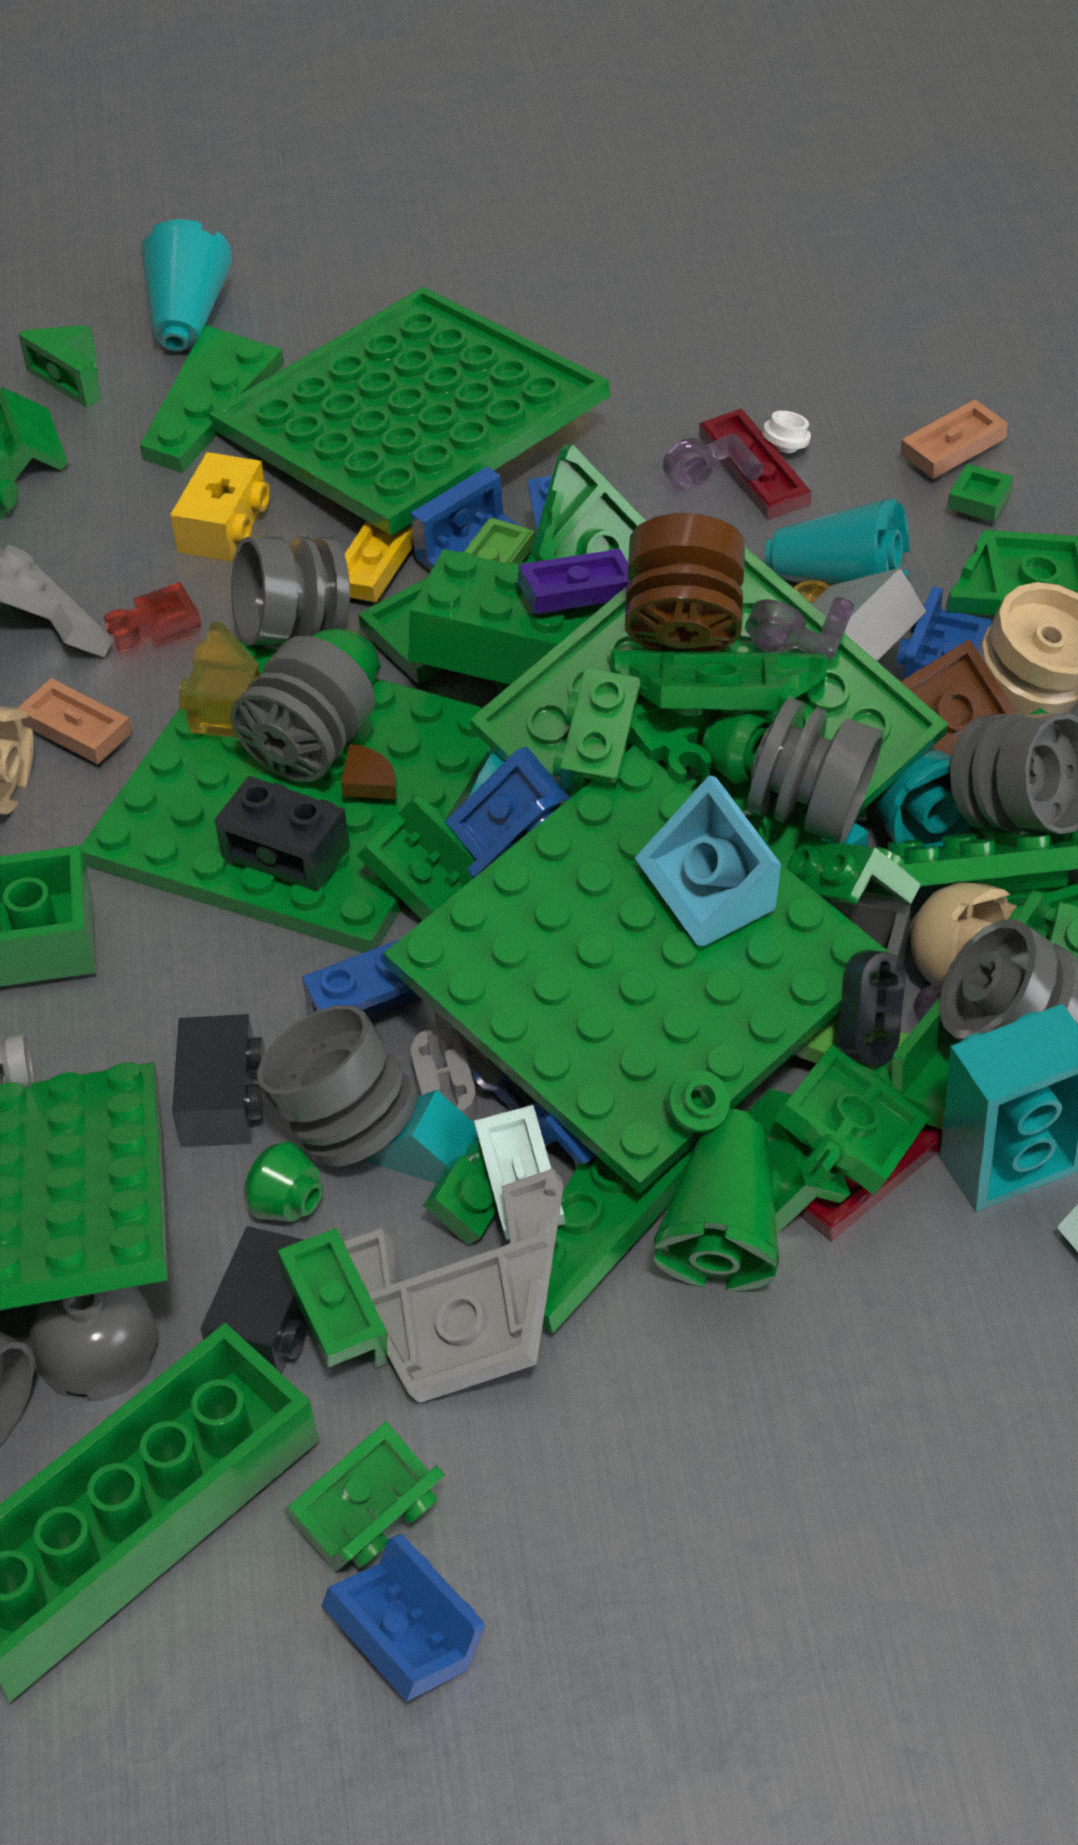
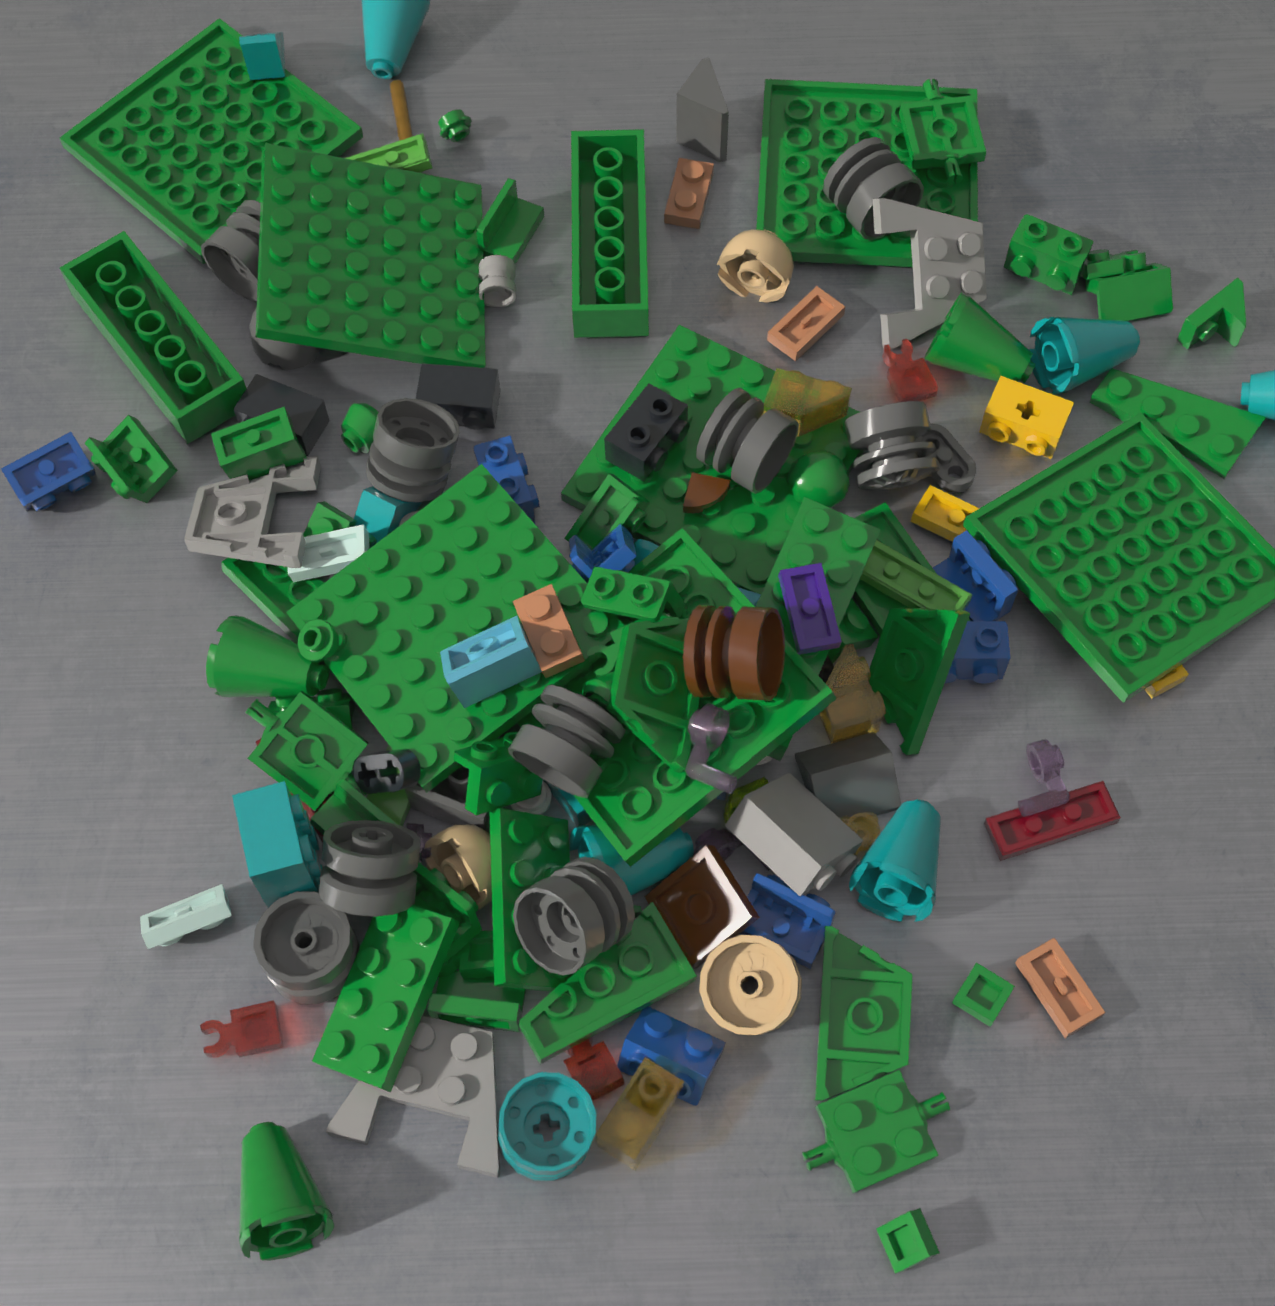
camera: 95 degrees right, 15 degrees up
white plate [762,411,811,453] -> none
none -> nougat plate [513,584,585,678]
none -> green cone [924,293,1036,383]
none -> teal cone [1029,317,1140,395]

